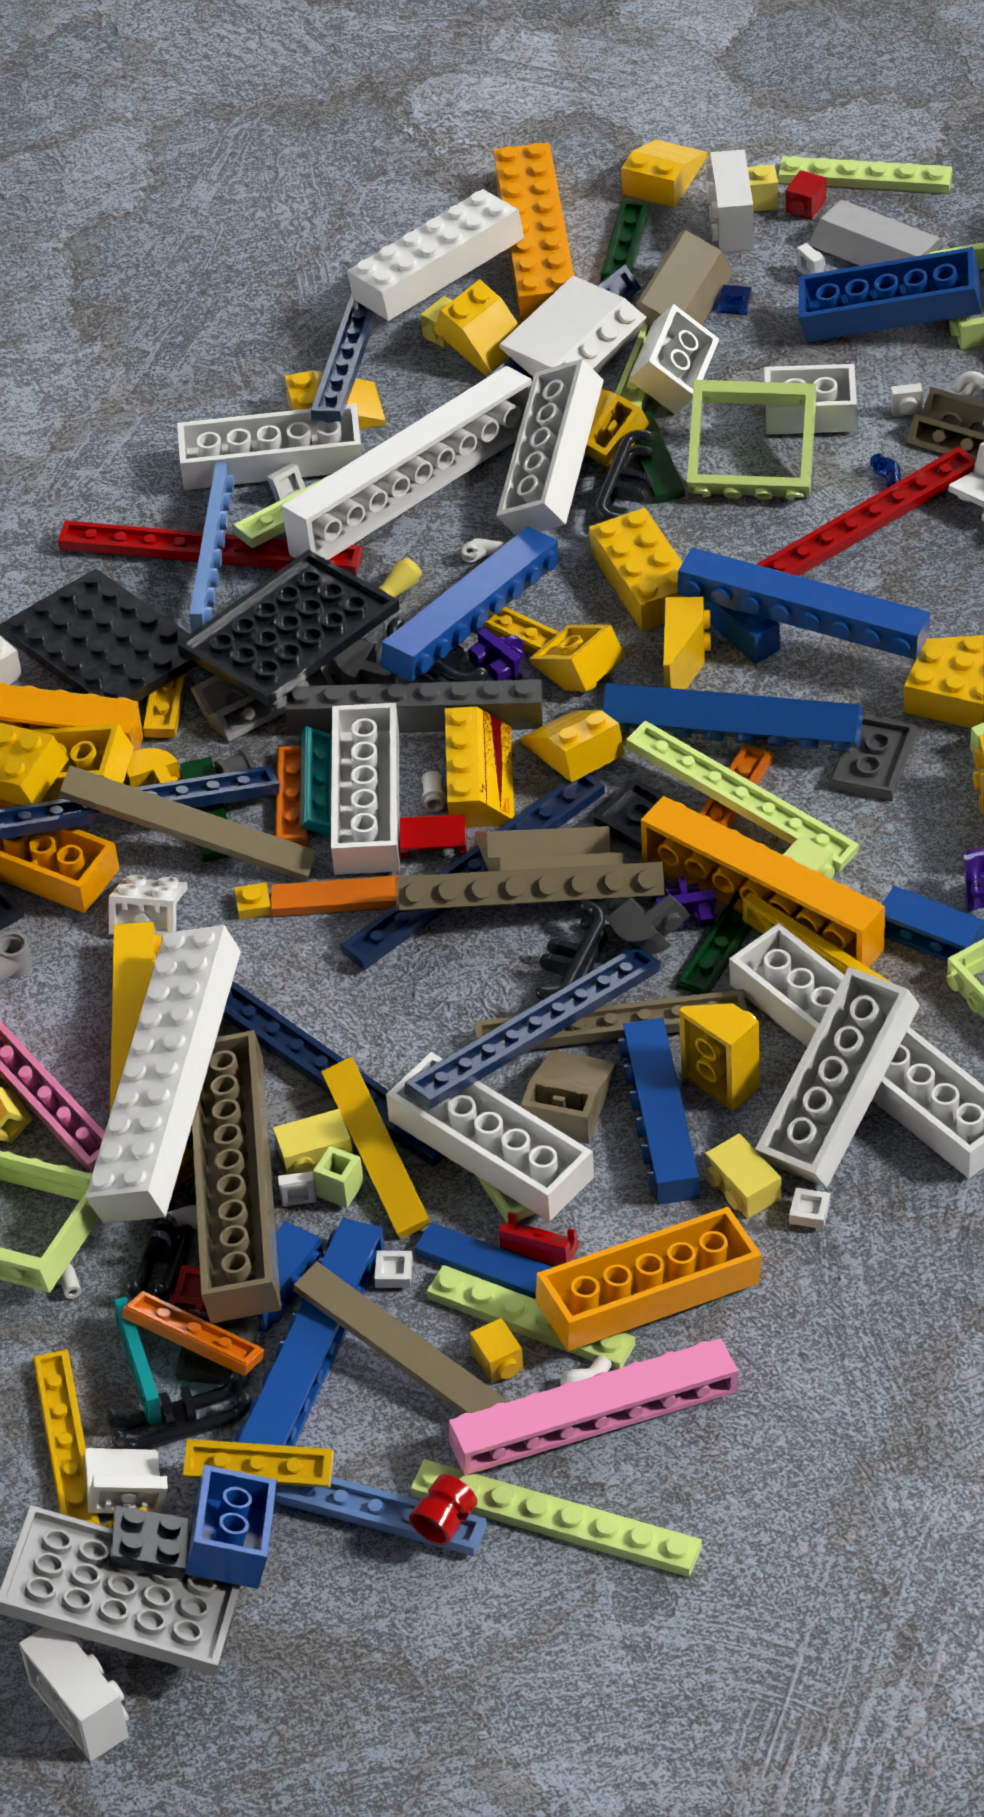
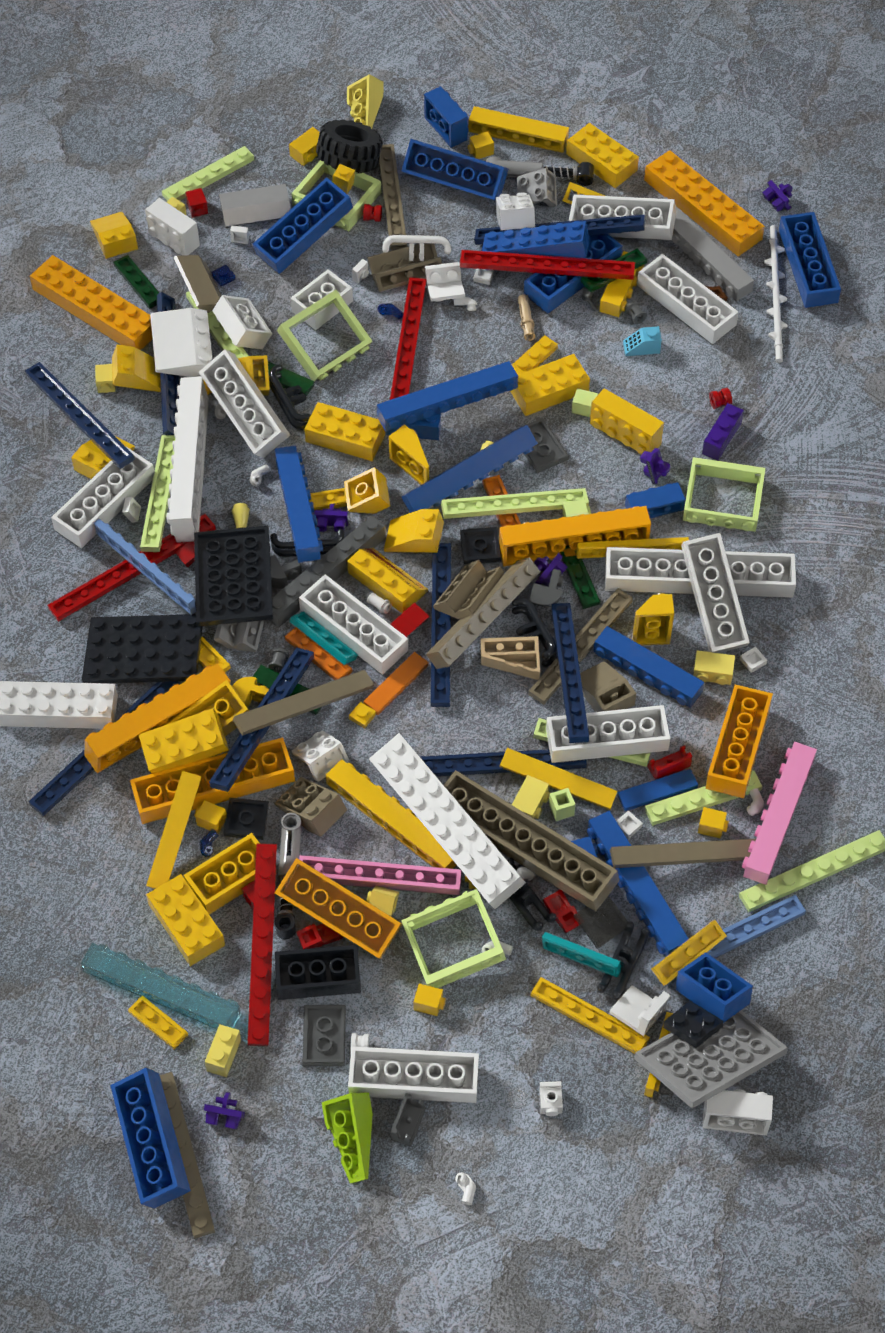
camera: 50 degrees left, 10 degrees up
orange tile [122,1291,265,1376] -> none
white tile [278,1171,317,1207] -> none
white brick [347,189,524,321] -> none
red wheel [409,1474,478,1546] -> none
none -> dark tan slope [274,777,347,837]
none -> tan wedge [480,636,540,680]

